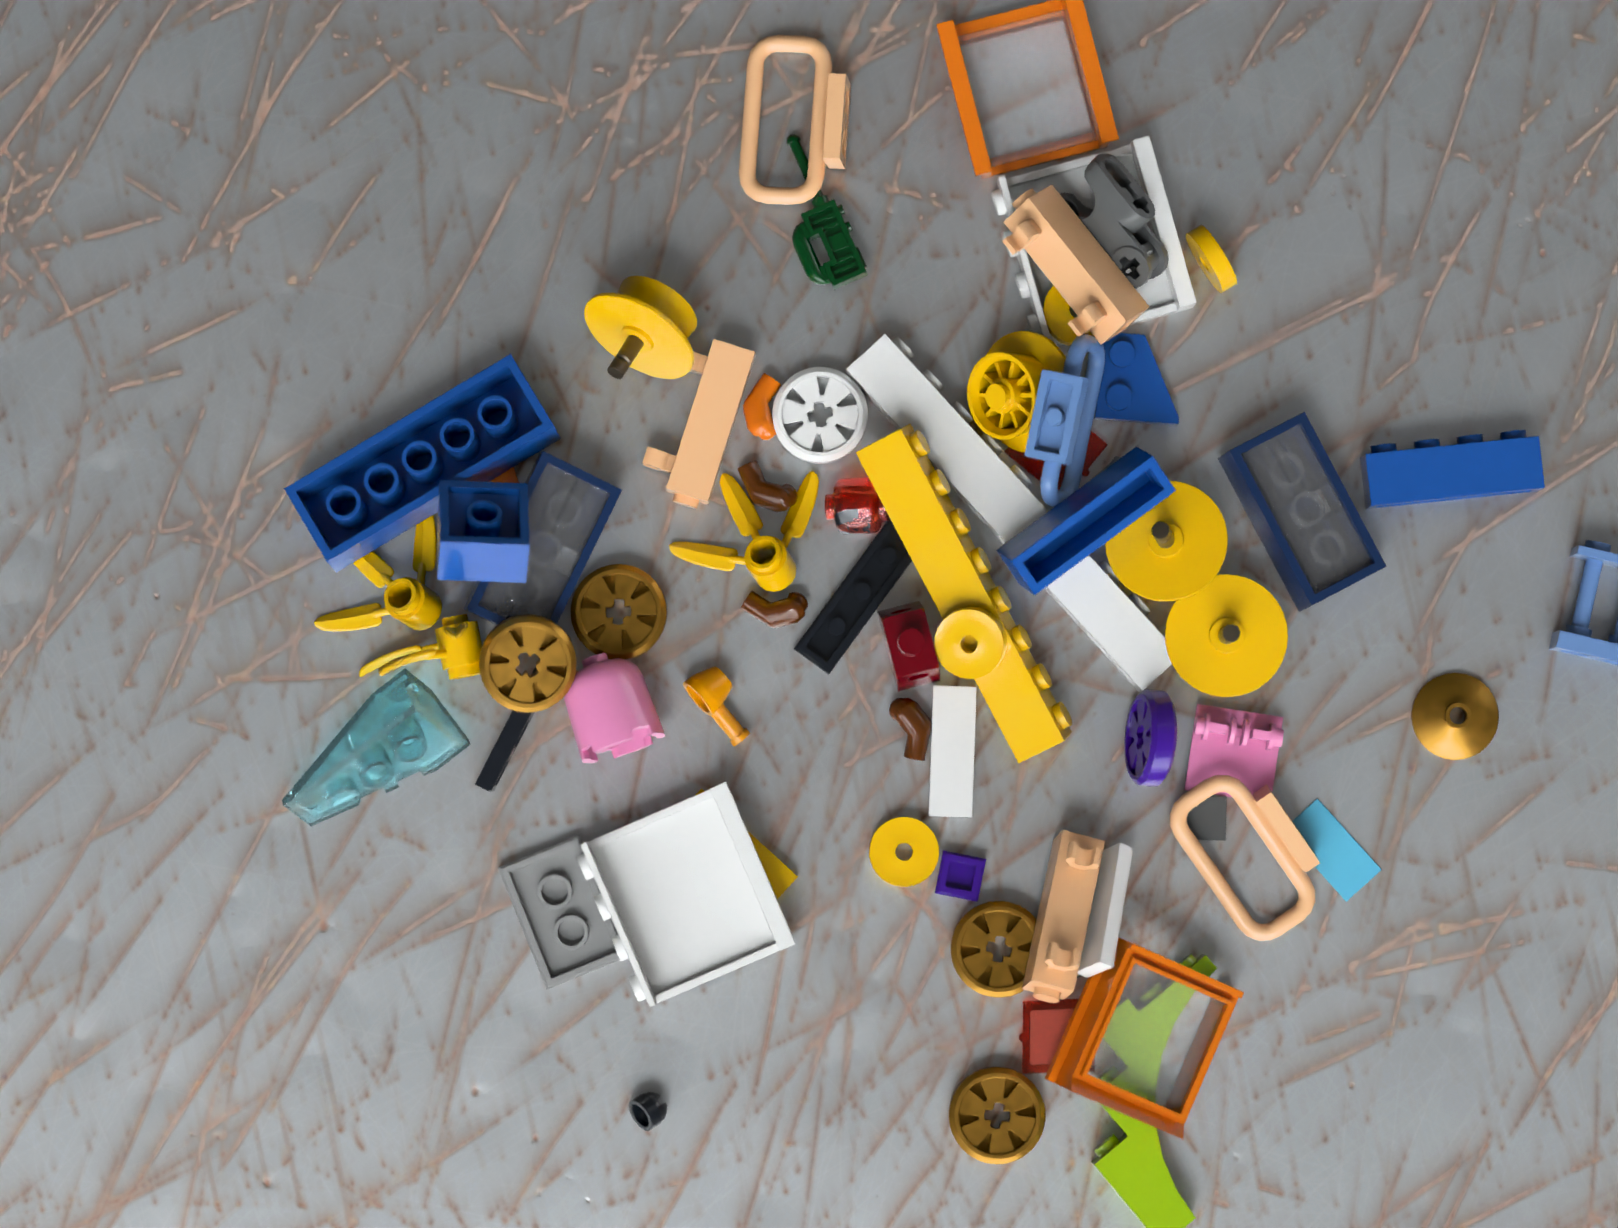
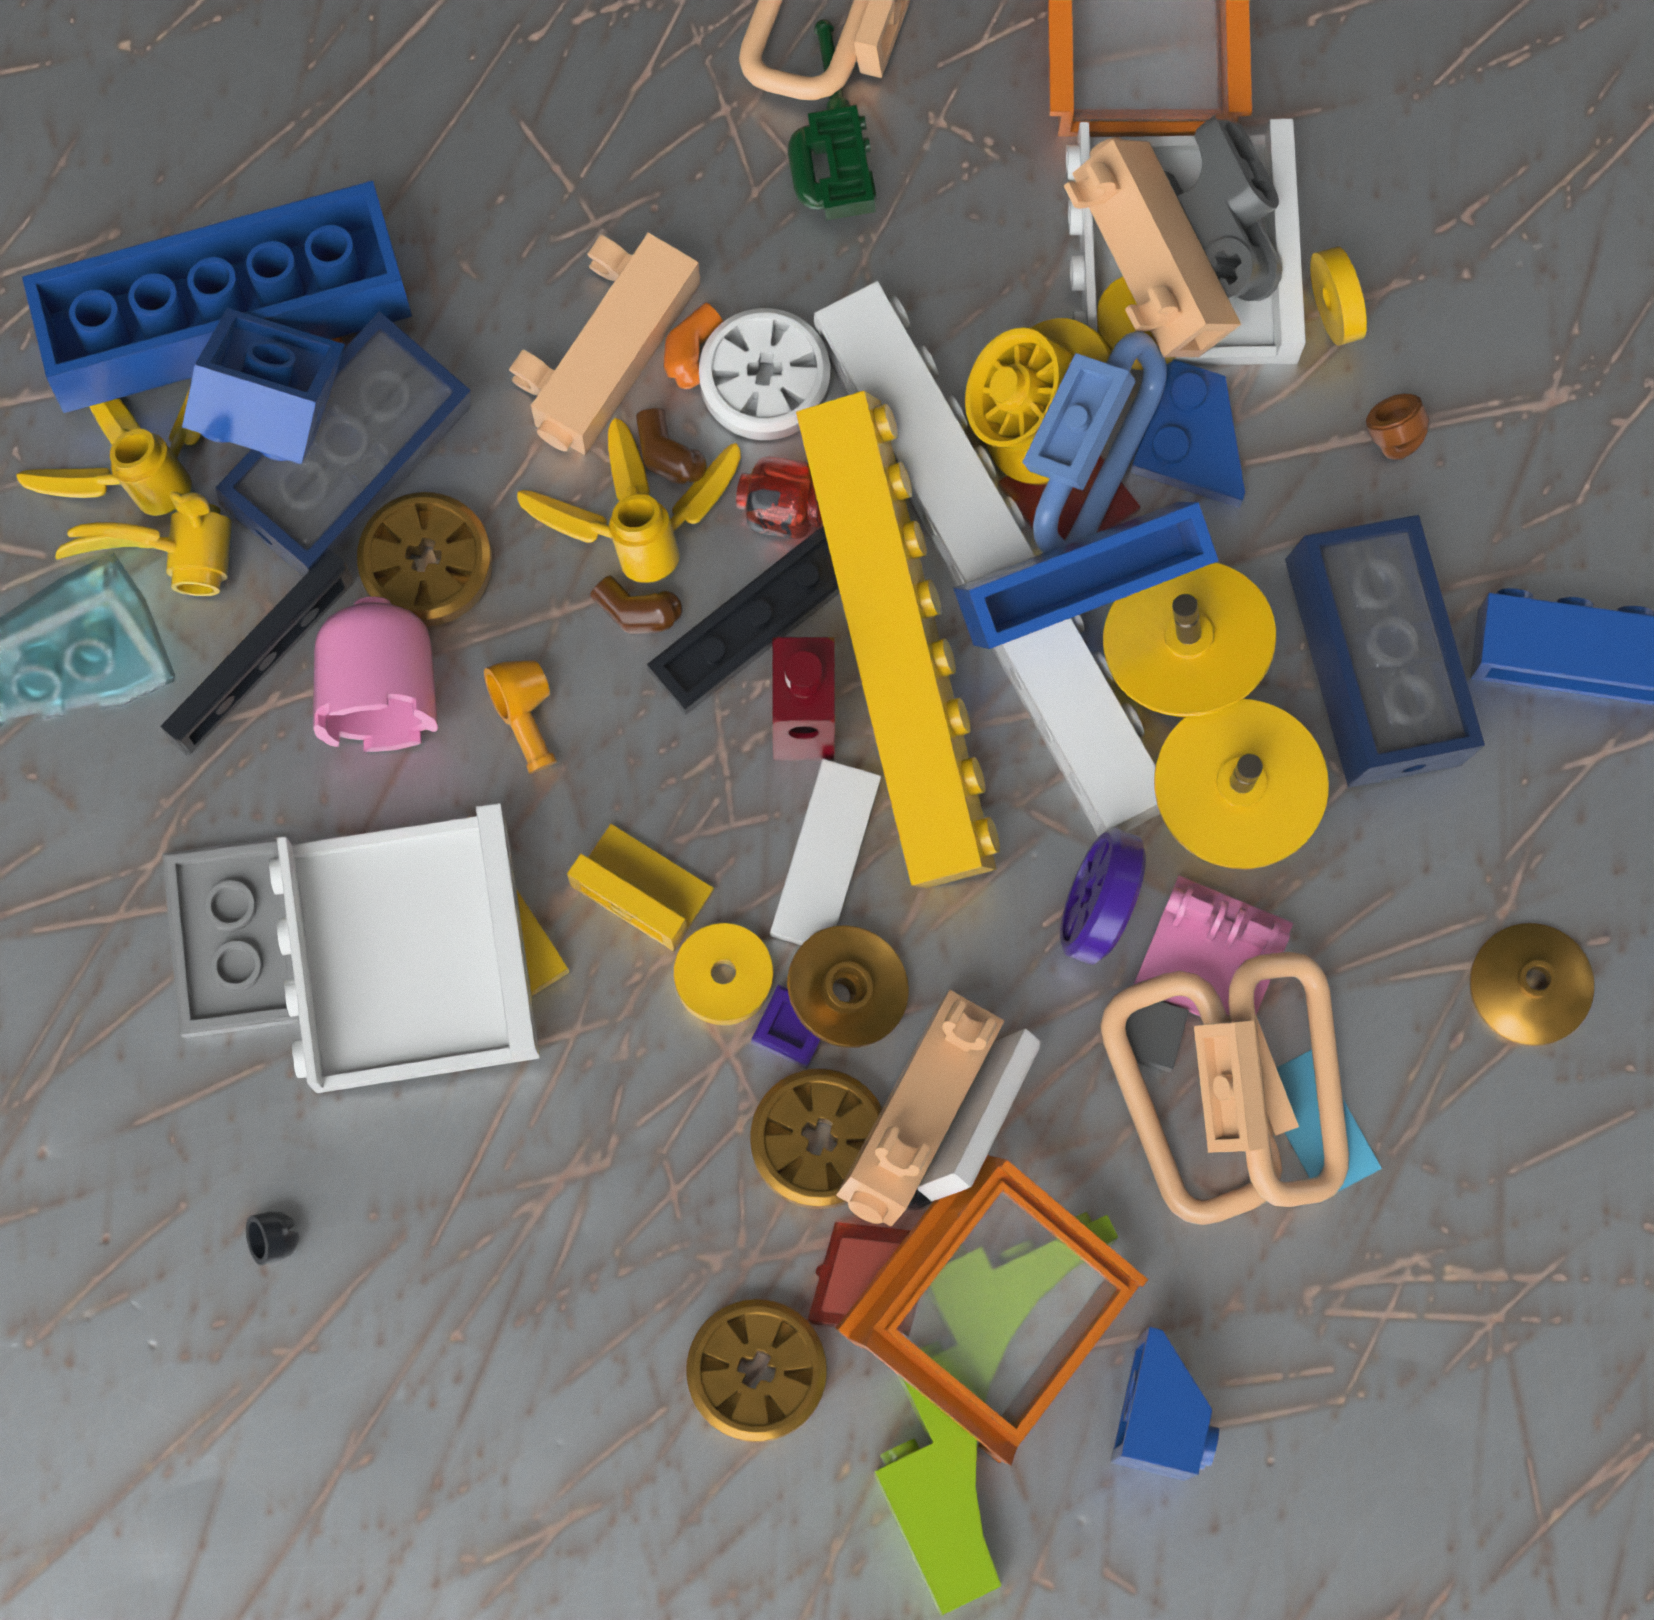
camera: 20 degrees right, 10 degrees down
pearl gold wheel [479,614,577,713] -> none
yellow piece [584,276,697,379] -> none
reddish brown arm [889,698,931,761] -> none
yellow piece [934,607,1007,679] -> none
none -> yellow panel [567,824,714,951]
none -> pearl gold dish [787,925,909,1048]
none -> blue slope [1110,1327,1219,1481]
none -> light nougat bar [1194,952,1349,1207]
none -> dark orange tile [1366,393,1430,460]

